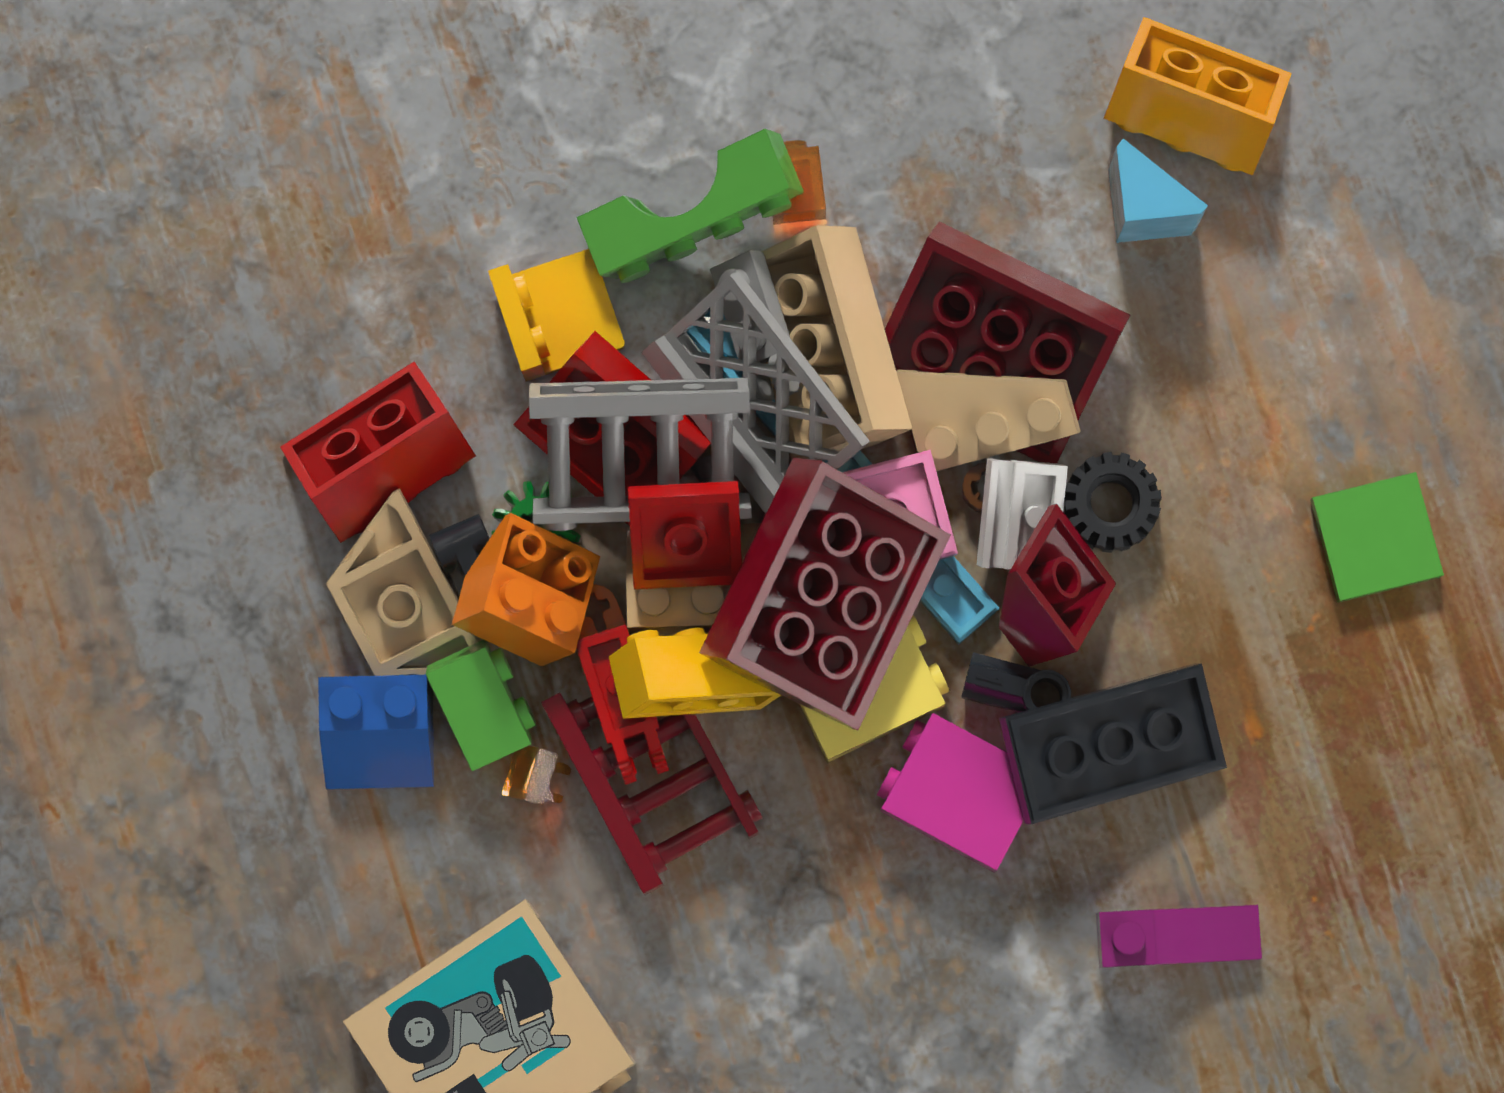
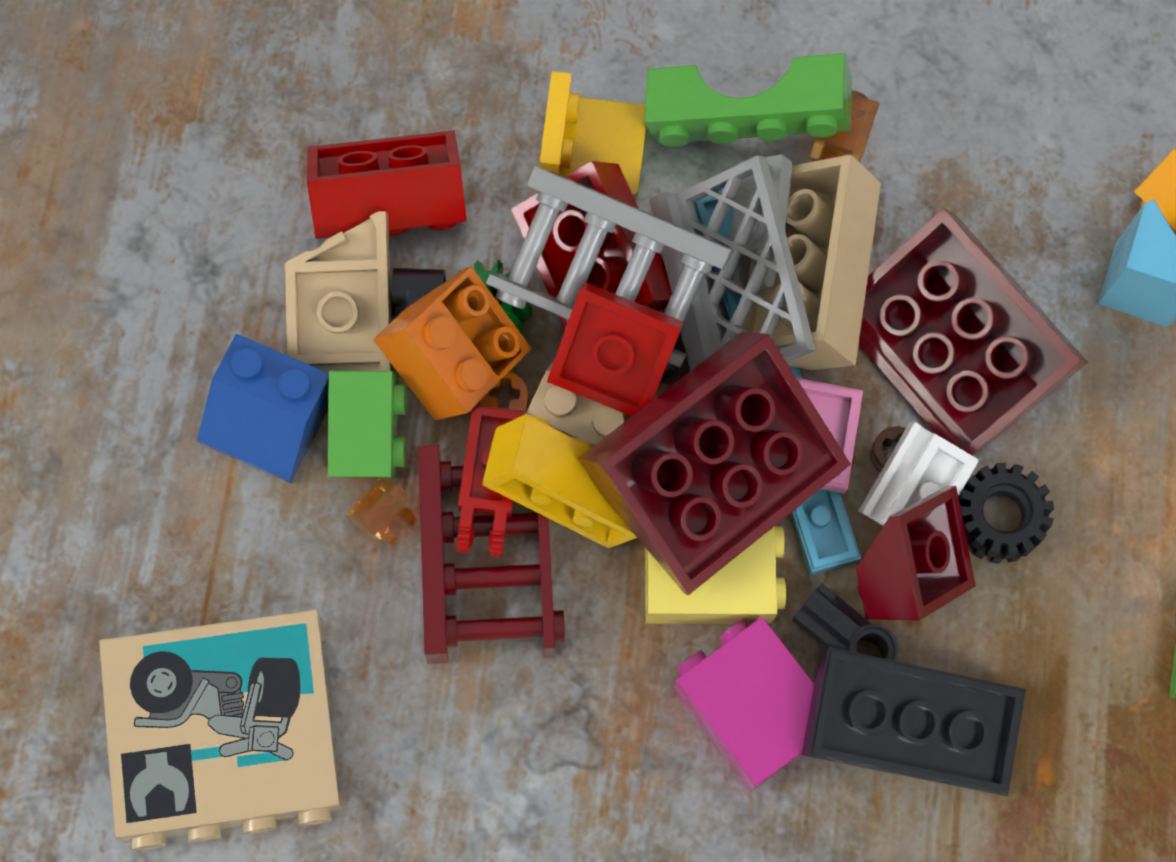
camera: 15 degrees right, 10 degrees down
tan wing [896,370,1081,471] -> none

